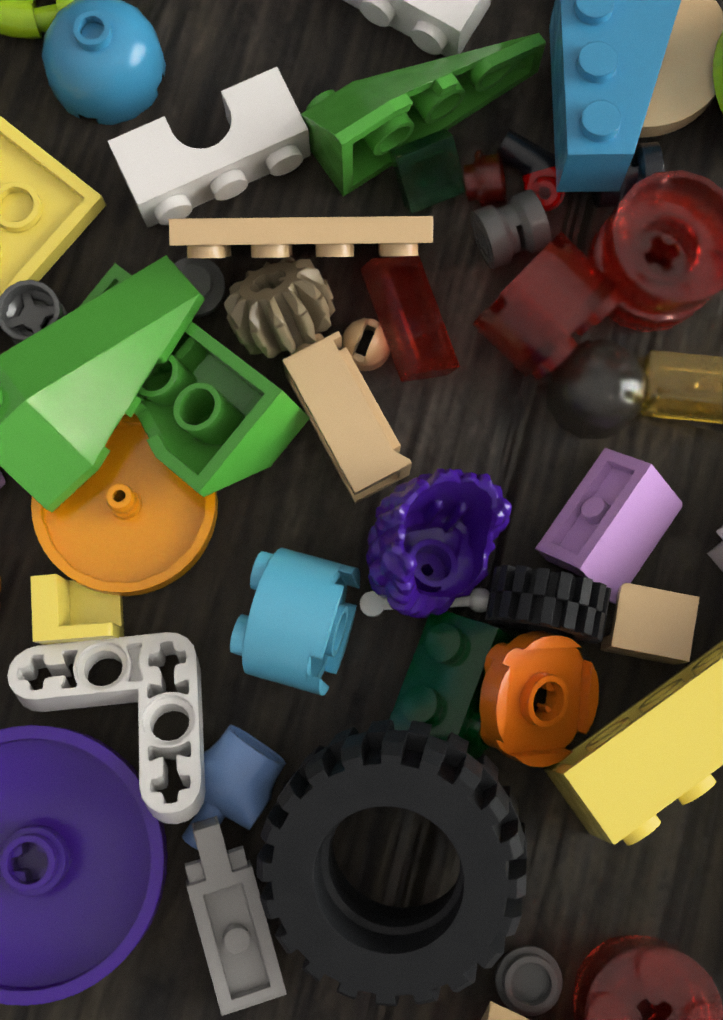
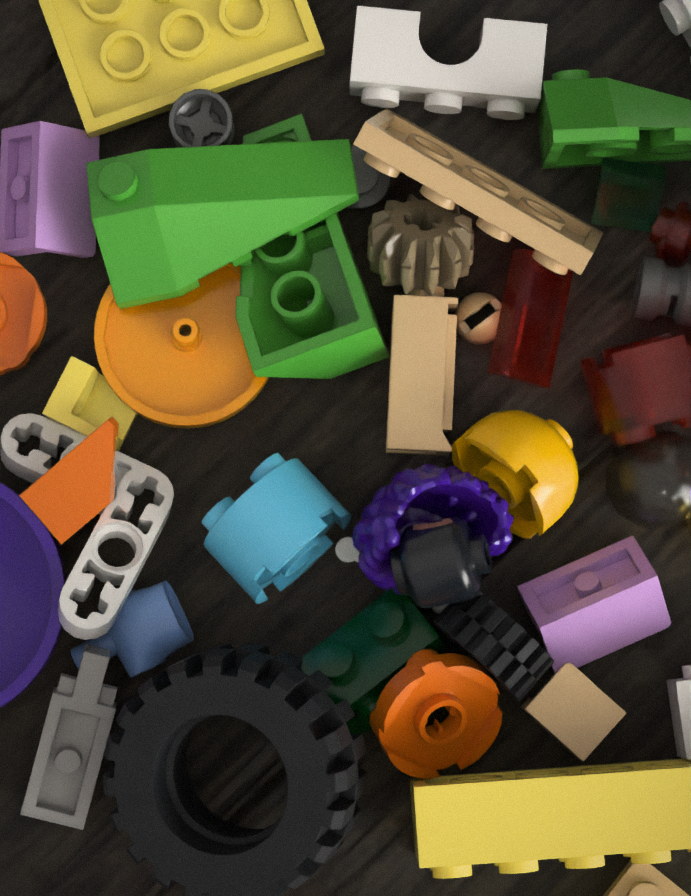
camera: 30 degrees right, 5 degrees up
none -> orange tile [19,416,119,545]
none -> black head [391,517,492,608]
none -> yellow cylinder [451,410,578,539]

